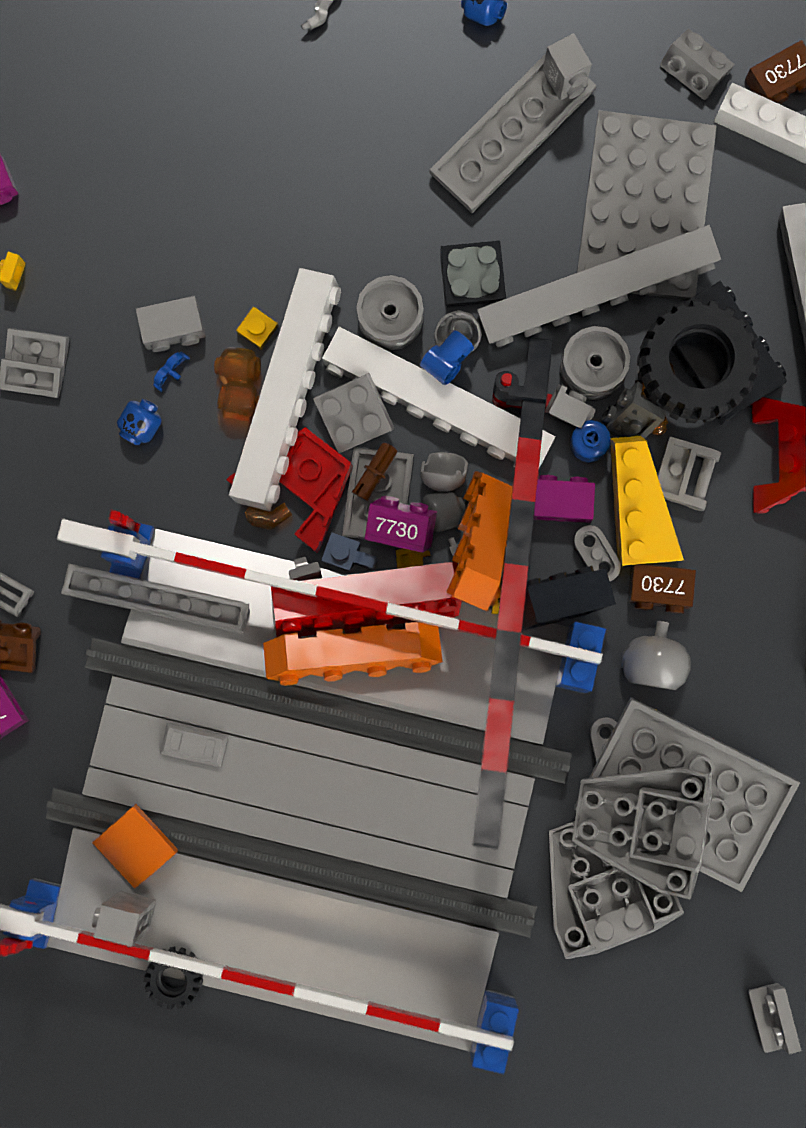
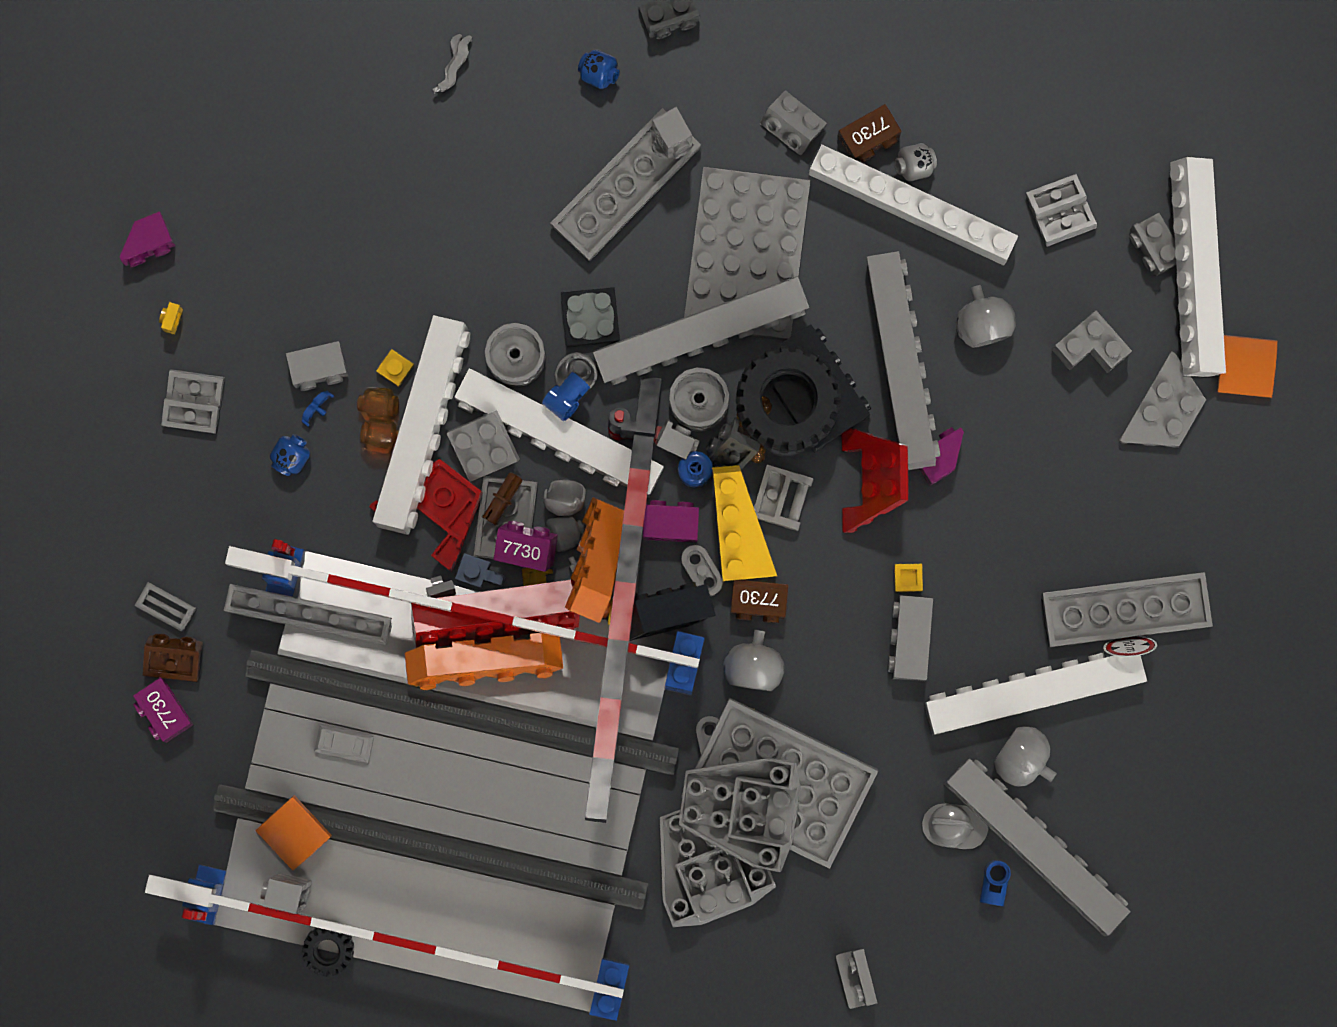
camera: 10 degrees left, 0 degrees up
clear orange arm [245,503,292,530] -> none

